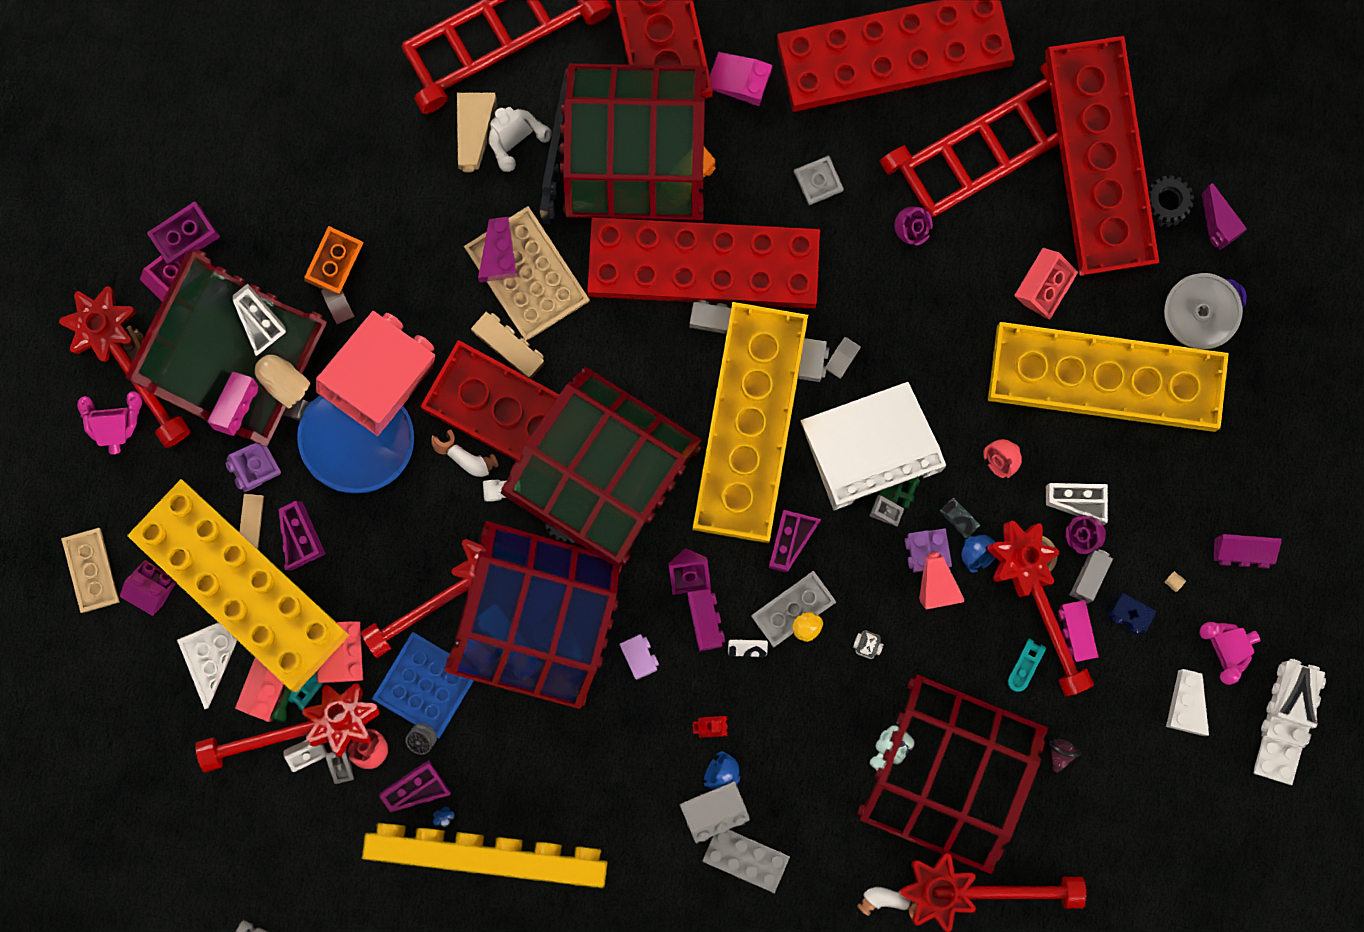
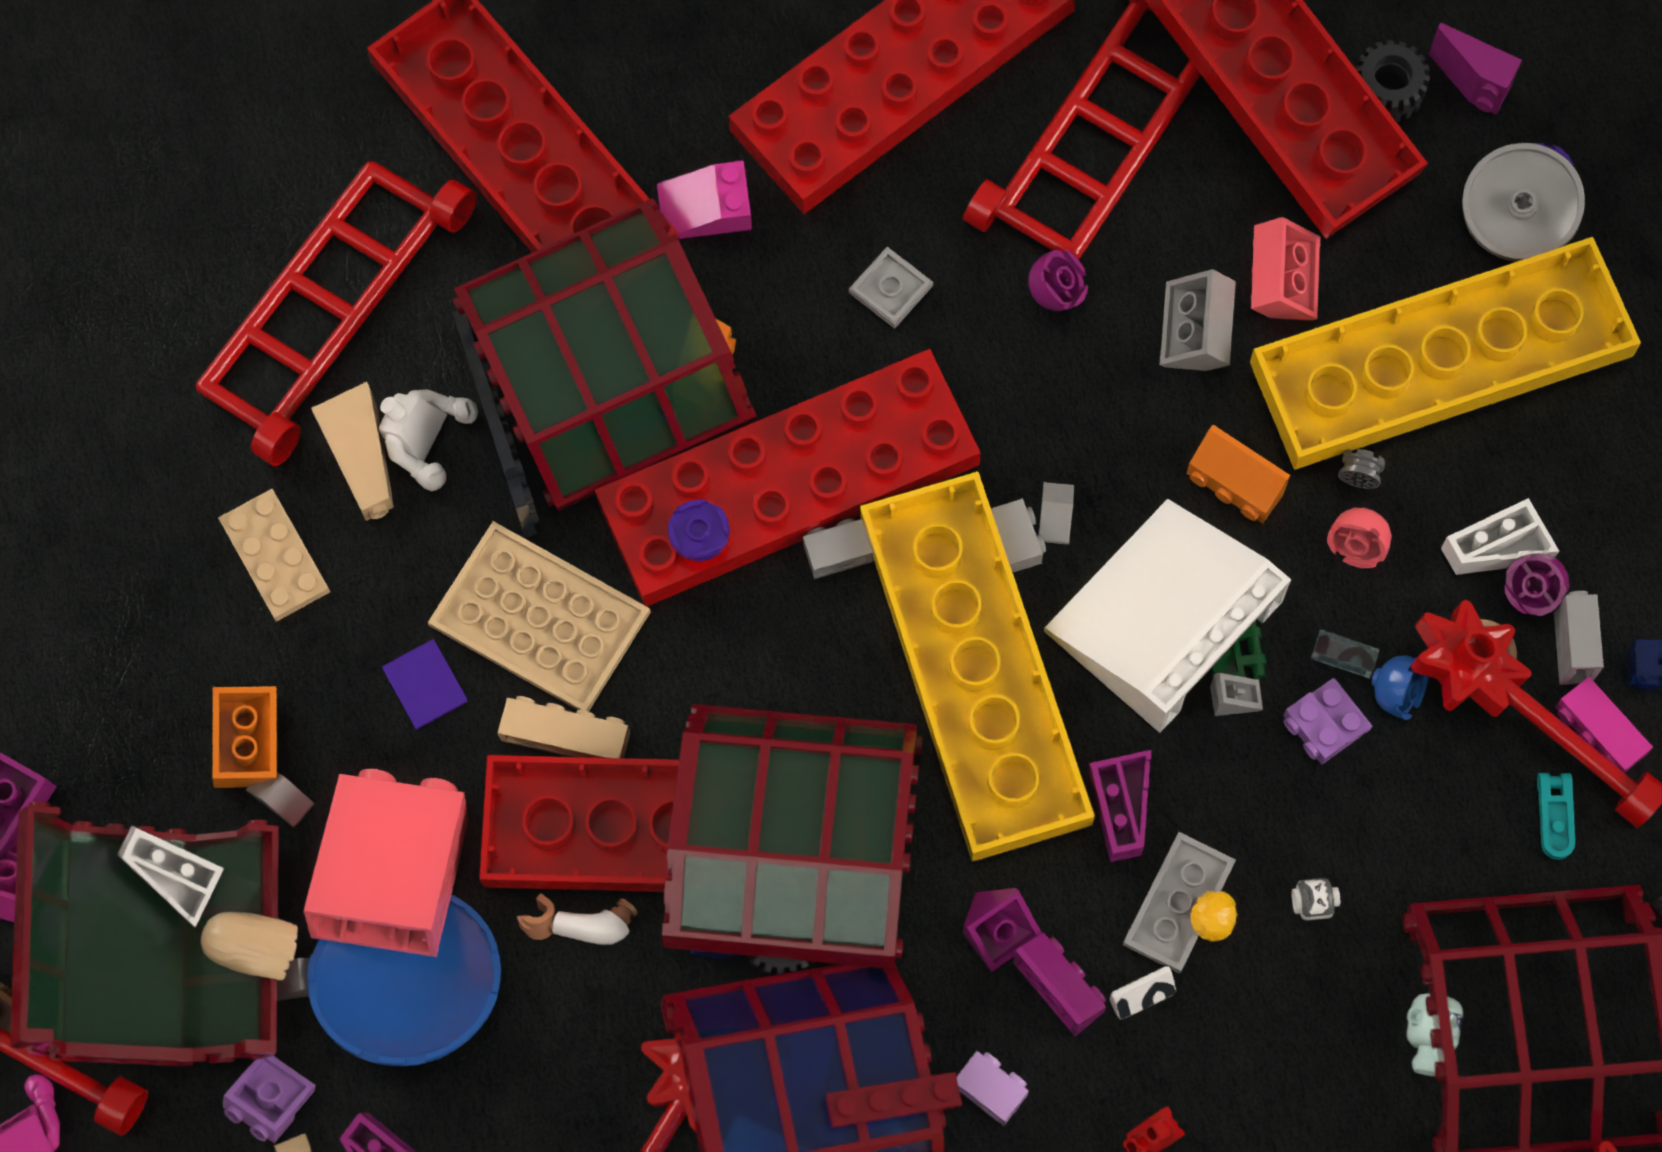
camera: 20 degrees left, 10 degrees down
dark pink brick [208,372,258,436] -> none
magenta wedge [478,217,517,283] -> none
white piece [483,480,522,501] -> none
coral slope [919,552,964,609] -> none
none -> tan plate [218,489,330,622]
none -> dark purple piece [382,639,468,730]
none -> dark purple tile [667,499,730,561]
none -> dark red plate [825,1072,962,1129]
none -> light grey slope [1160,269,1236,371]
none -> orange slope [1187,425,1290,524]
none -> dark grey wheel [1338,449,1386,489]

